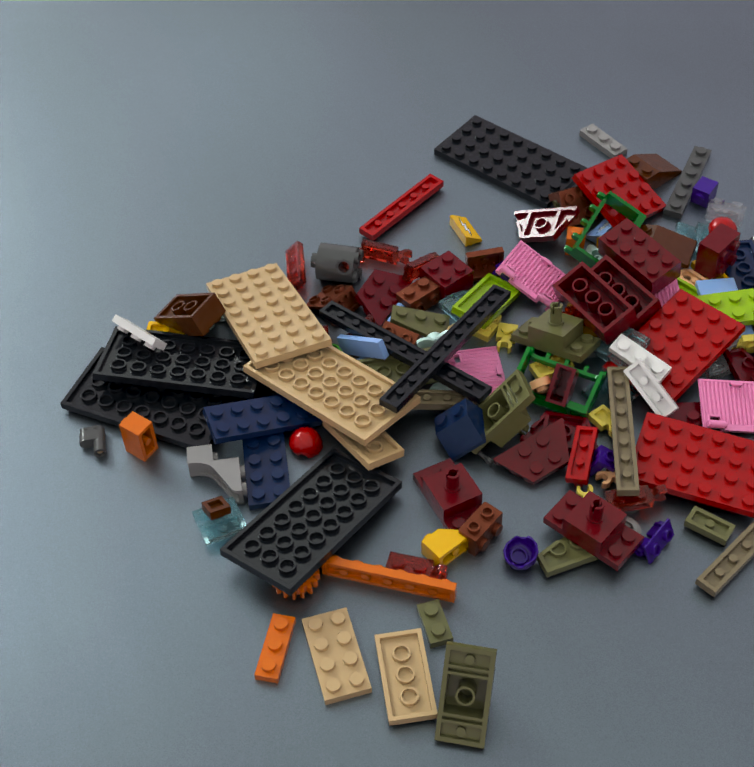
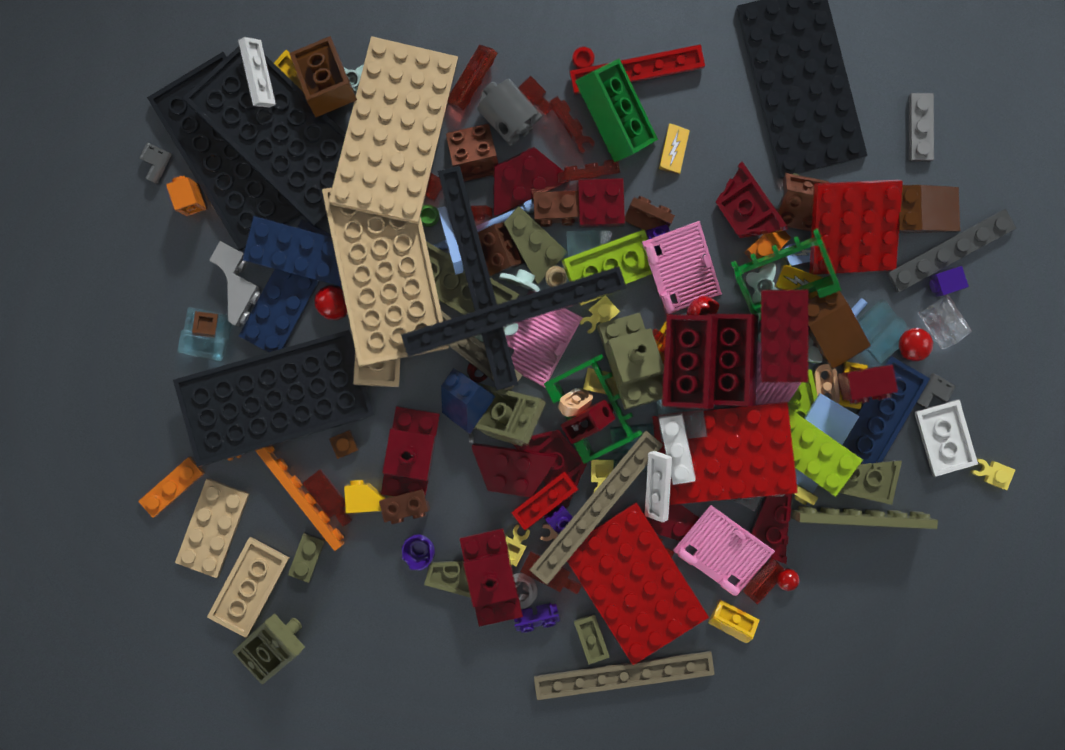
camera: 35 degrees right, 40 degrees up
none -> reddish brown plate [329,430,359,459]
none -> red tile [572,47,595,69]
none -> green slope [575,58,658,163]

